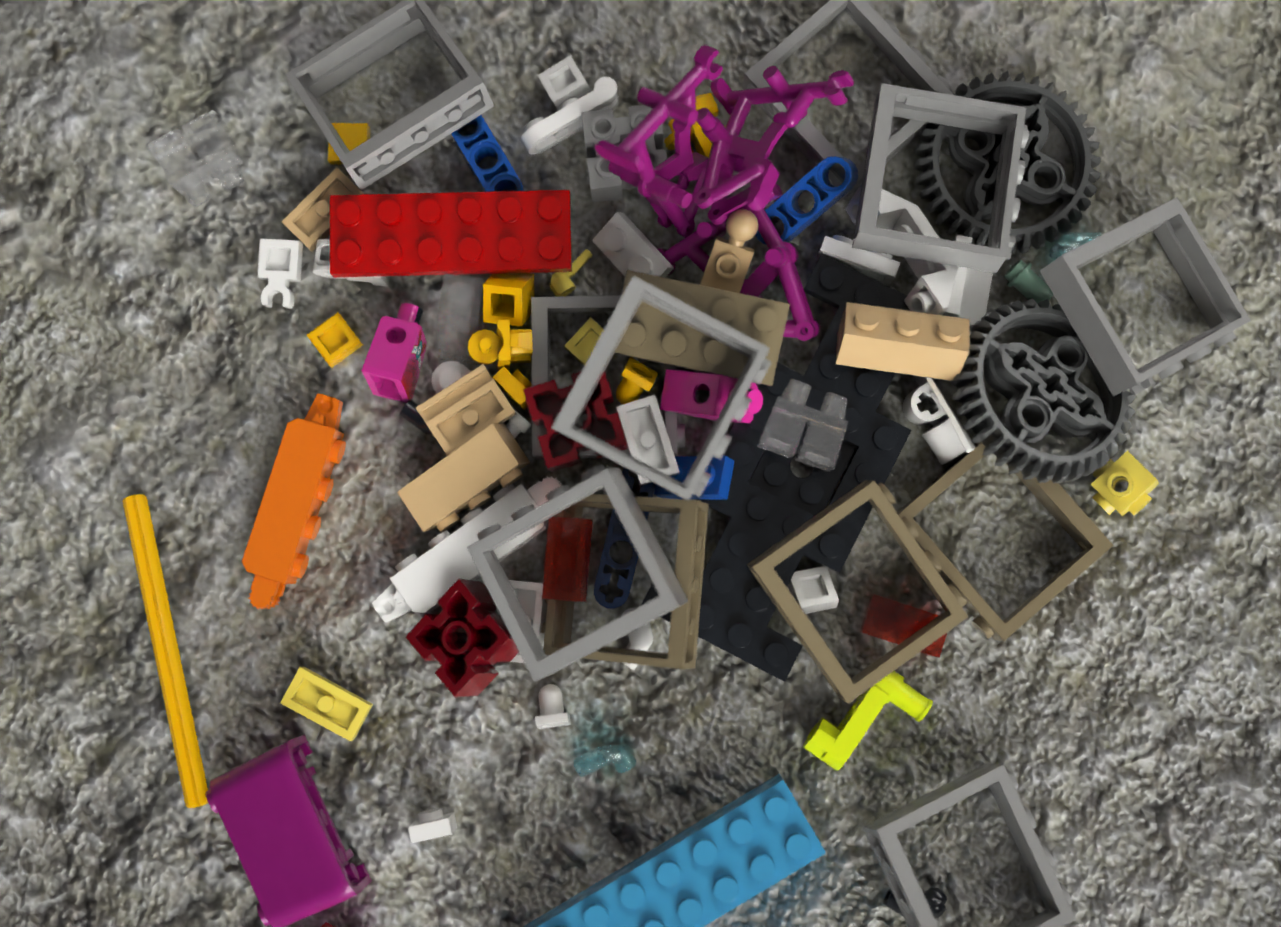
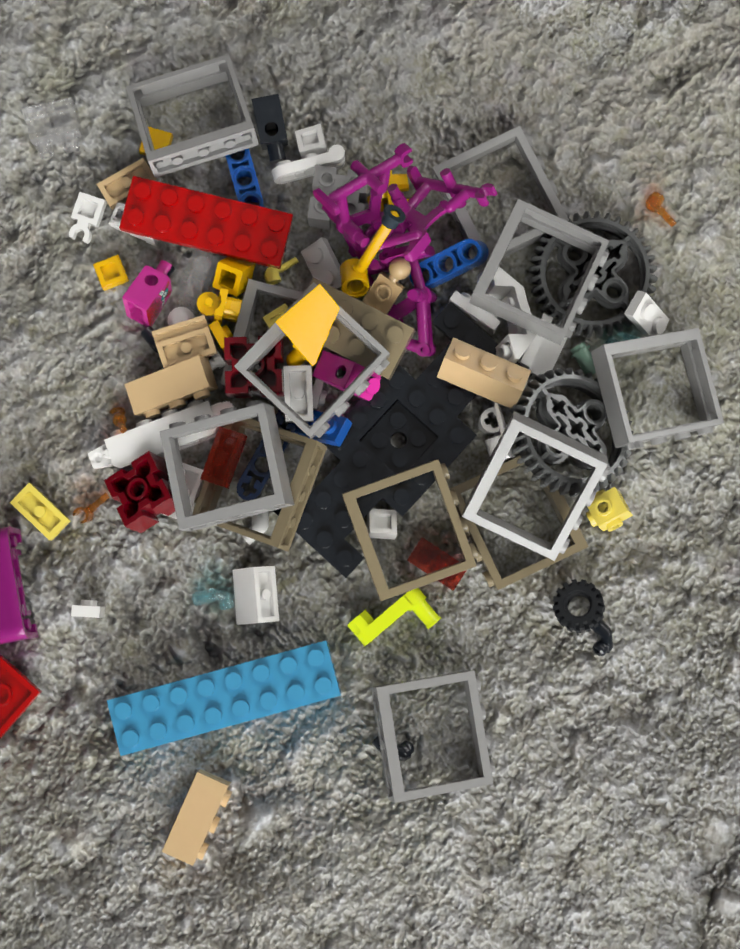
camera: 10 degrees right, 0 degrees up
orange hinge [242,393,346,609] -> none
white piece [535,684,571,729] -> none
clear hips [757,379,849,472] -> none
none -> clear orange hand [73,492,110,524]
none -> clear orange hand [110,407,127,433]
none -> white panel [232,566,279,625]
none -> black torso [251,94,288,163]
none -> yellow slope [275,284,340,366]
none -> yellow piece [340,205,406,298]
none -> window [462,411,610,561]
none -> black tyre [552,579,605,633]
none -> black arm [591,620,613,656]
none -> white plate [624,290,669,337]
none -> clear orange hand [645,192,677,227]

